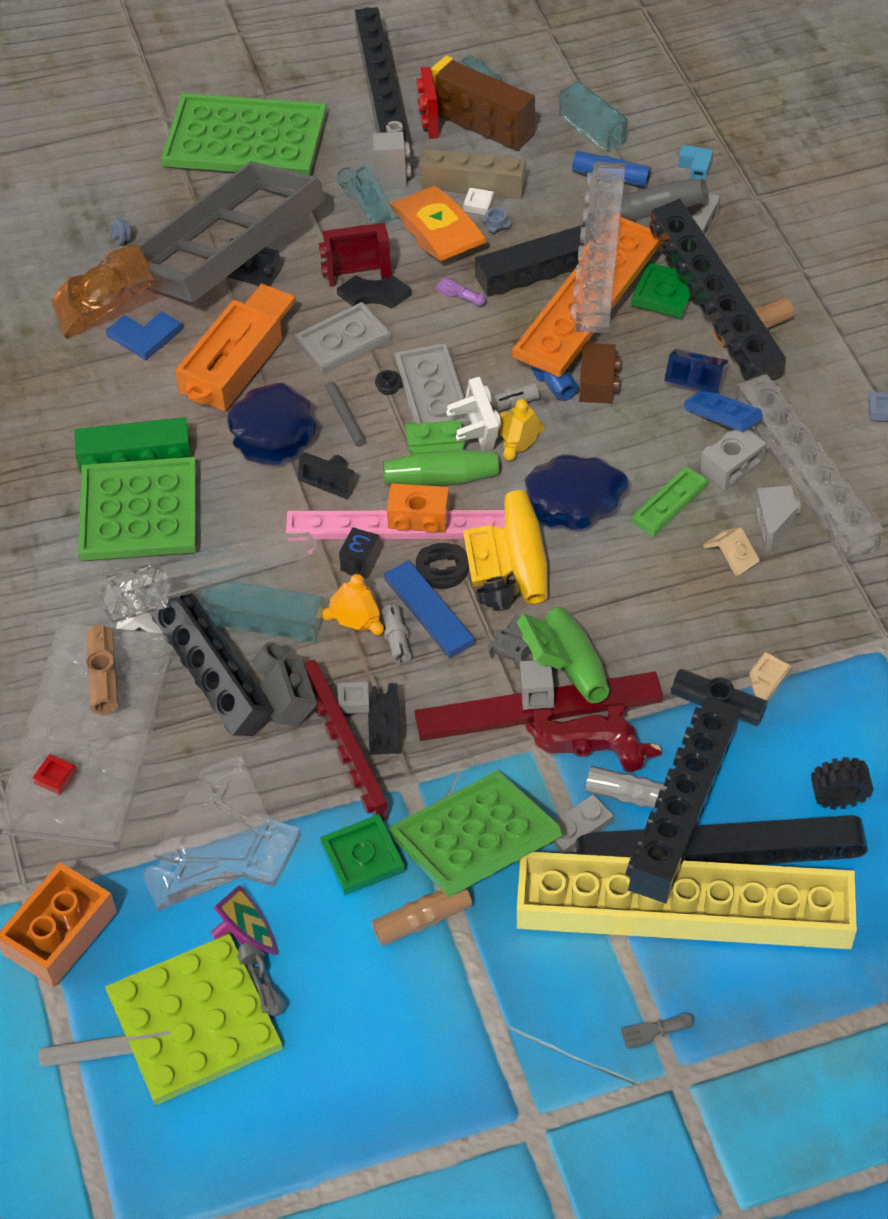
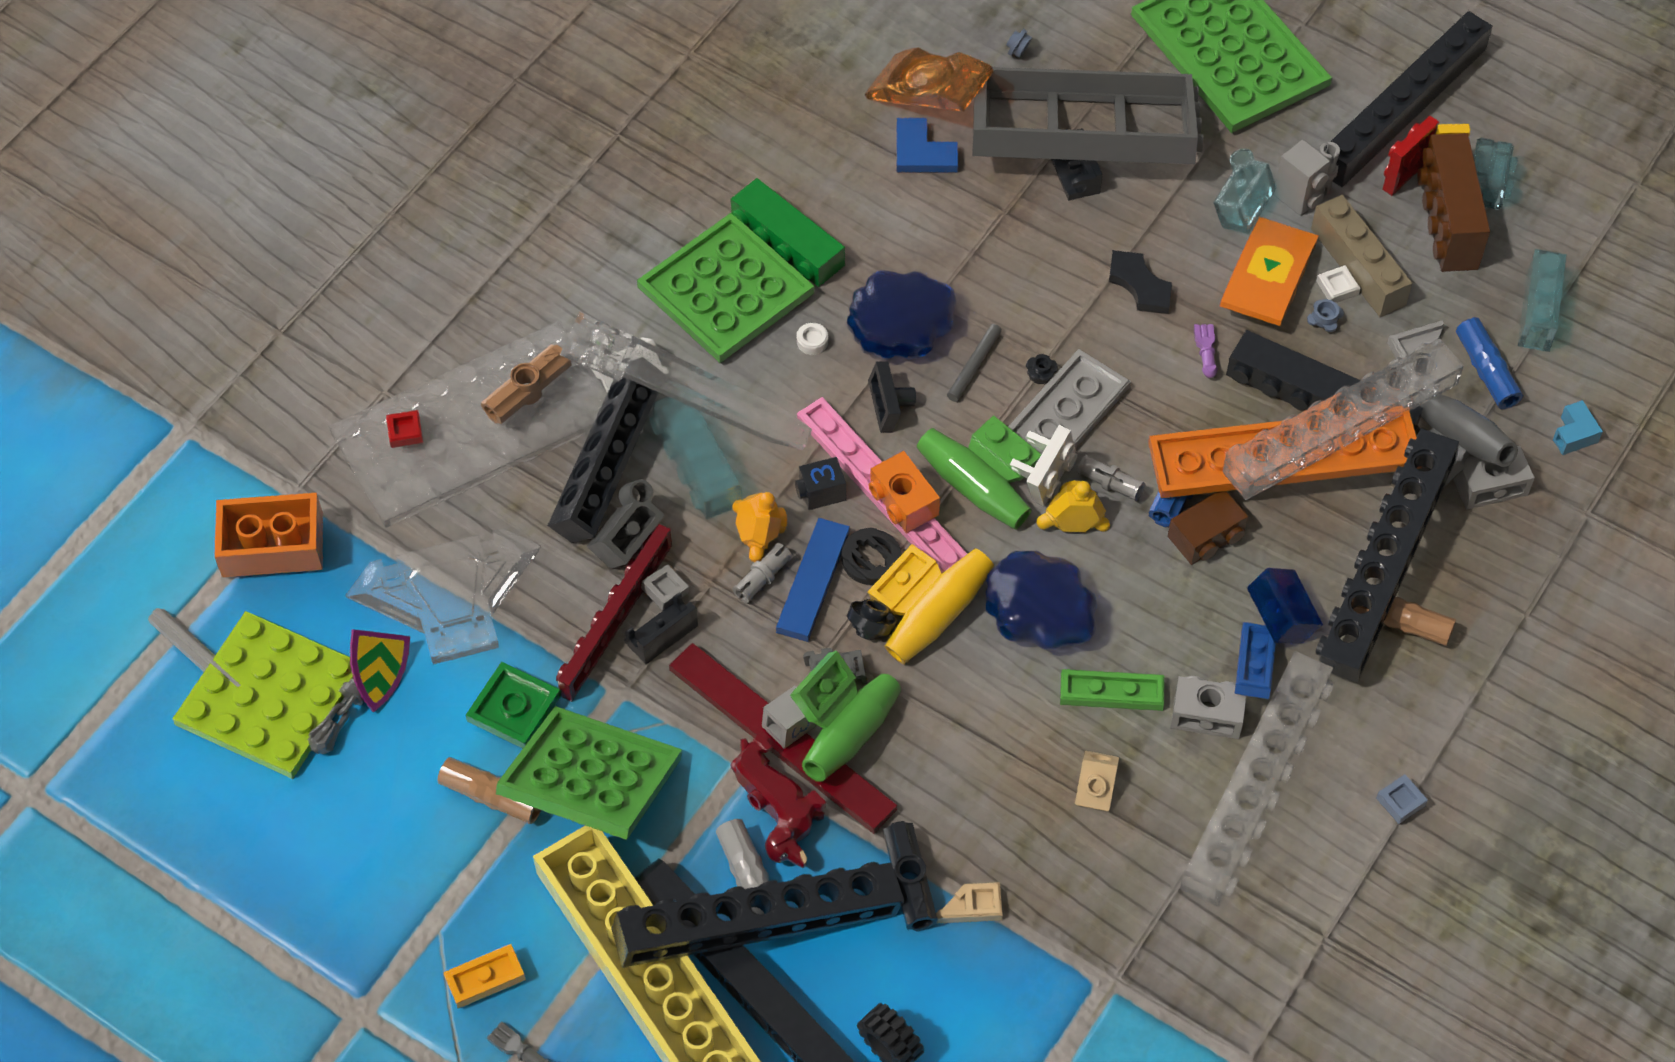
camera: 50 degrees right, 5 degrees up
orange piece [175,284,296,411] -> none
light grey tile [294,302,391,374] -> none
dark red panel [319,222,392,287] -> none
light grey plate [551,794,614,854] -> none
green plate [631,262,692,319] -> none
light grey slope [754,485,801,552] -> none
none -> light orange plate [443,944,526,1009]
none -> white tile [796,323,828,355]
none -> light grey tile [1387,320,1444,388]

